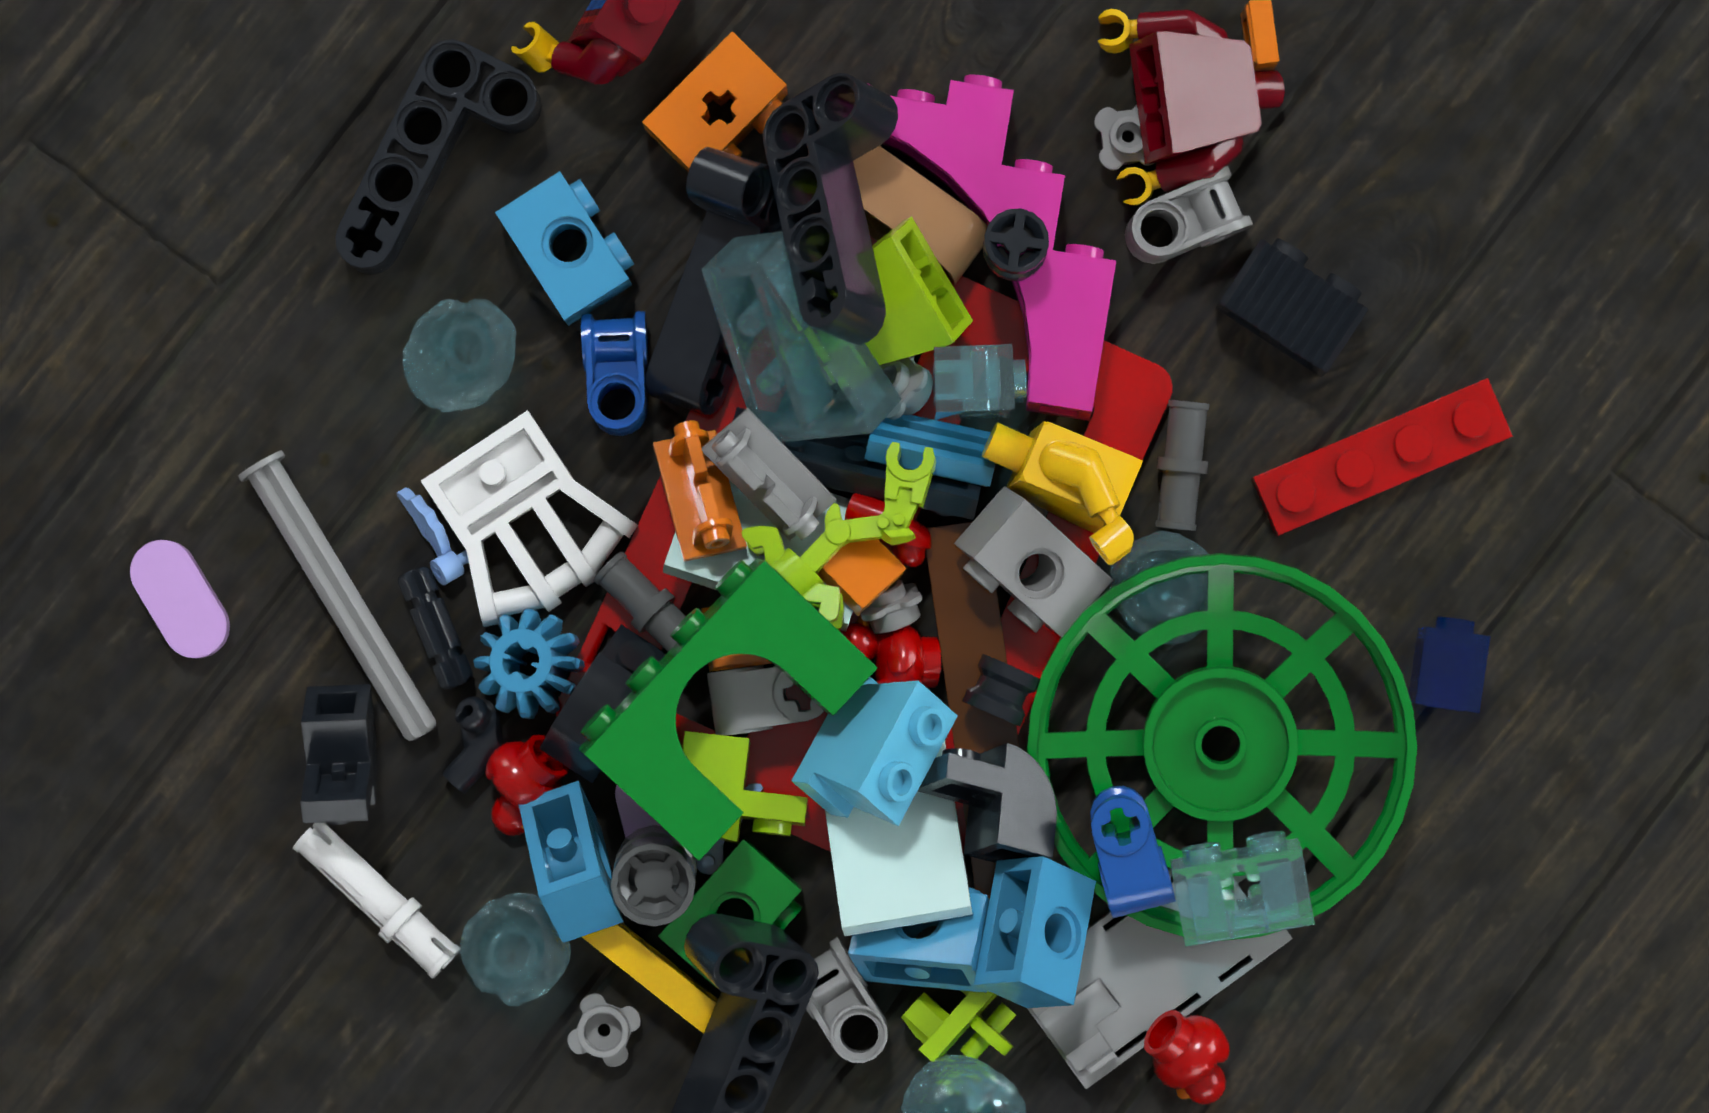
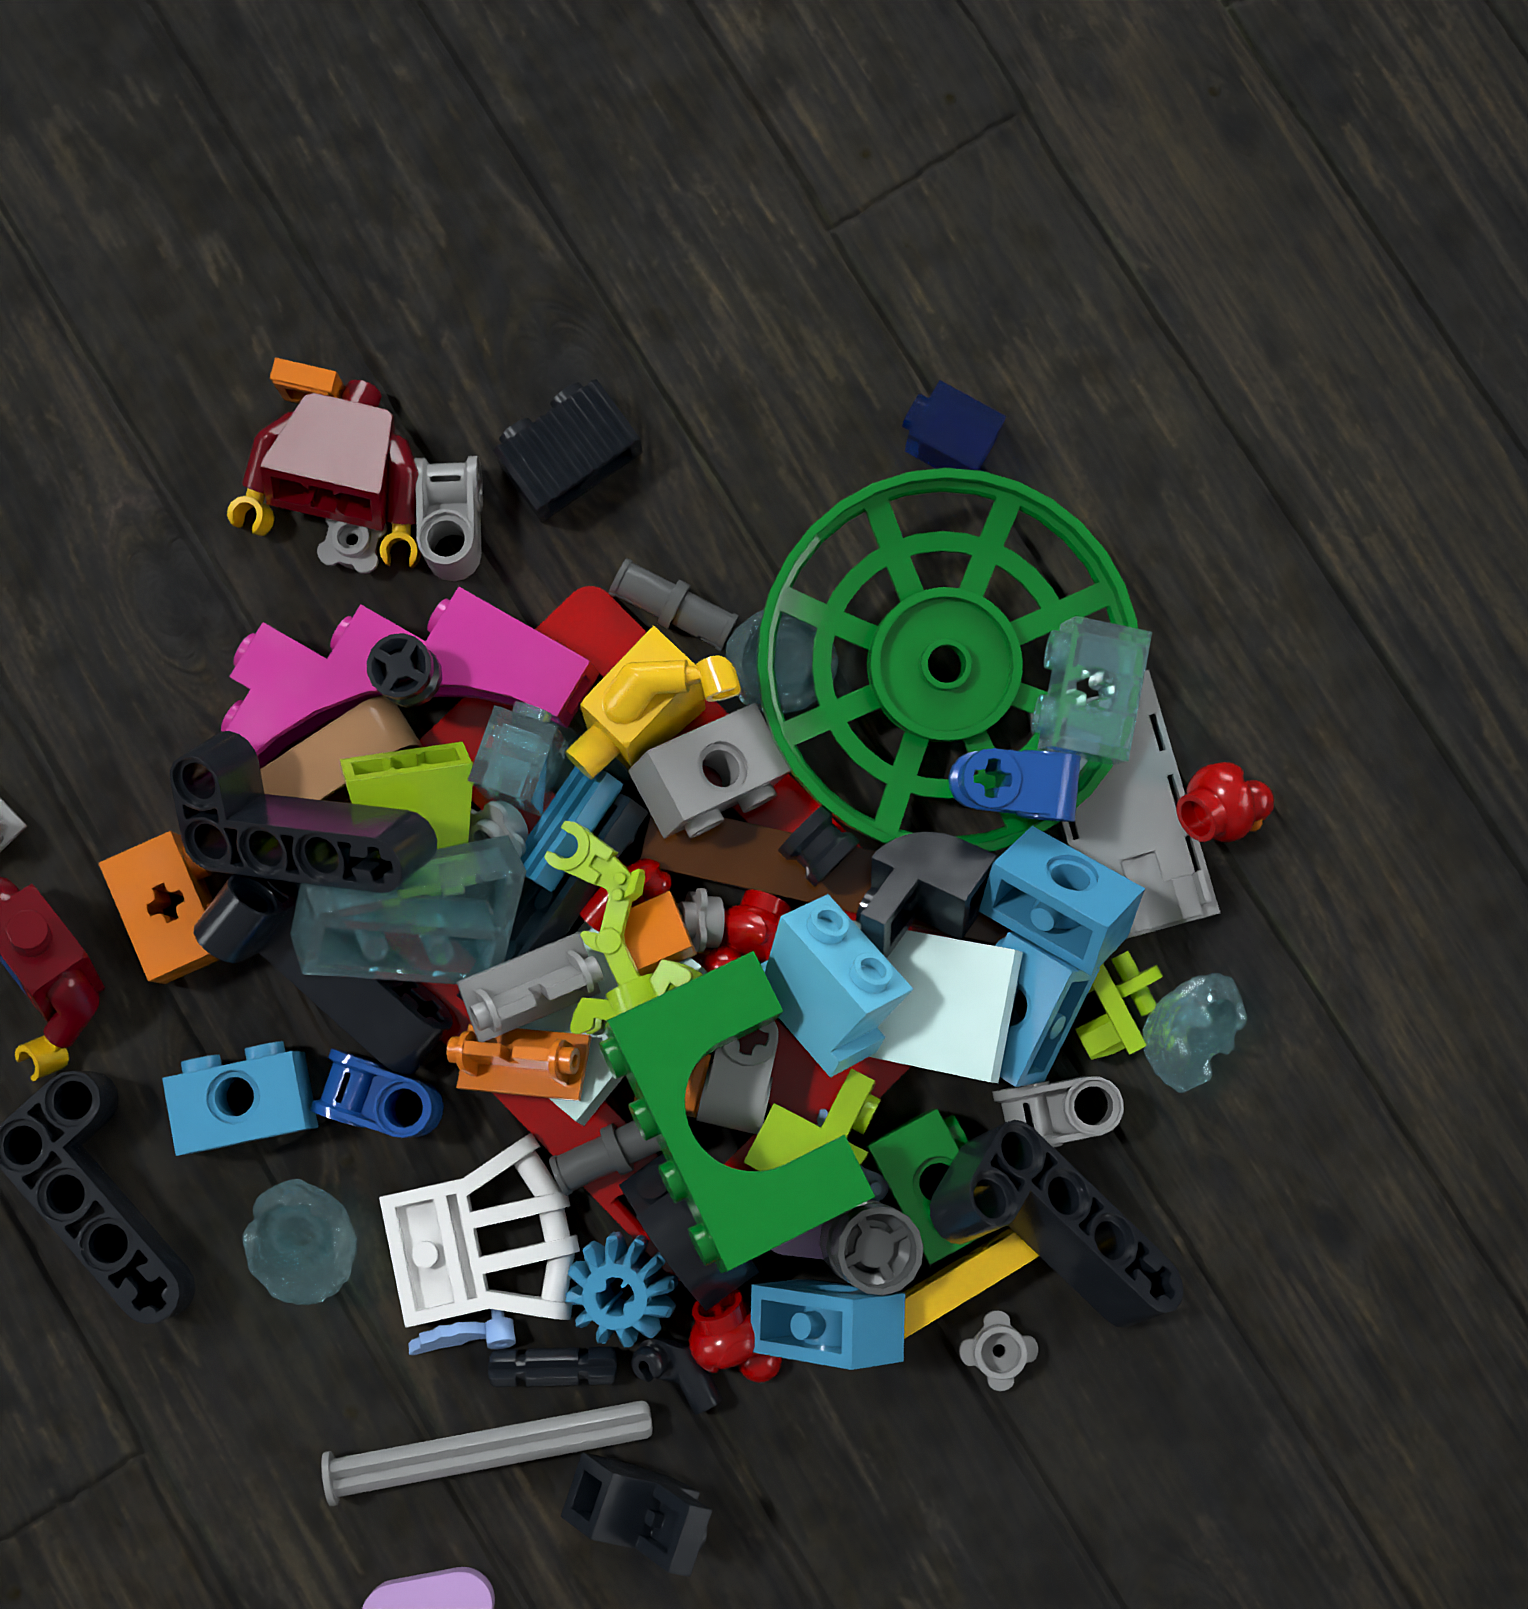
camera: 75 degrees left, 5 degrees down
white pin [293,822,461,979] -> none
clear light blue hair [460,893,571,1006] -> none
red plate [1251,378,1513,536] -> none

